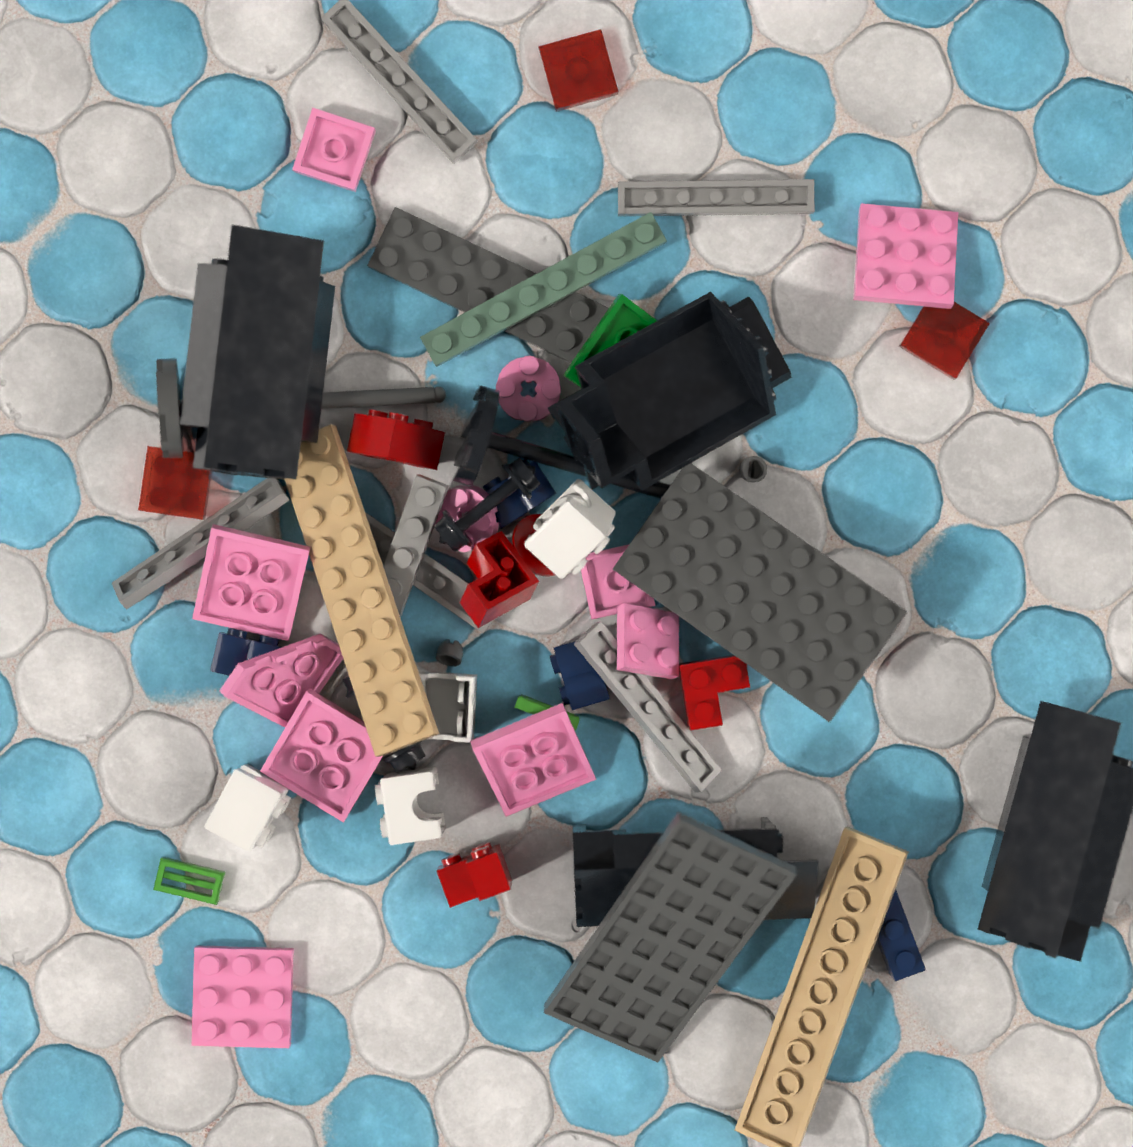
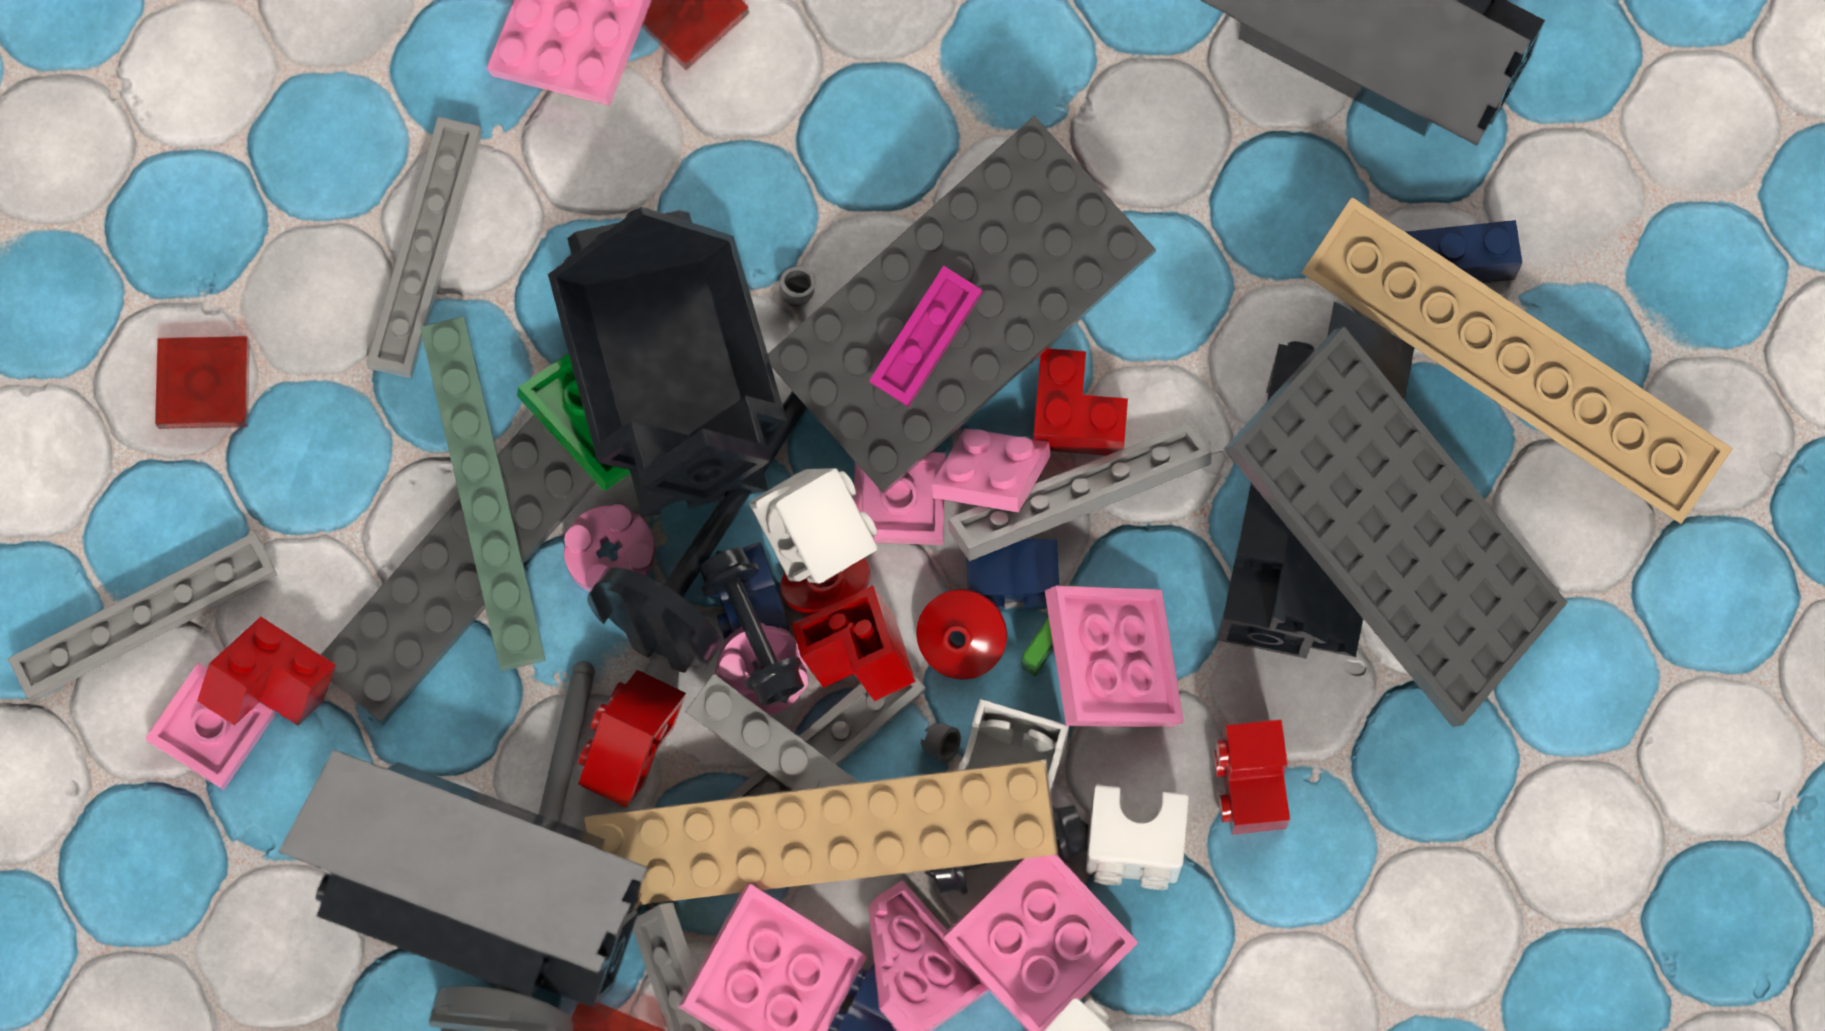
camera: 70 degrees left, 15 degrees down
none -> red brick [197,617,336,726]
none -> dark pink plate [869,266,984,407]
none -> red dish [916,589,1007,680]

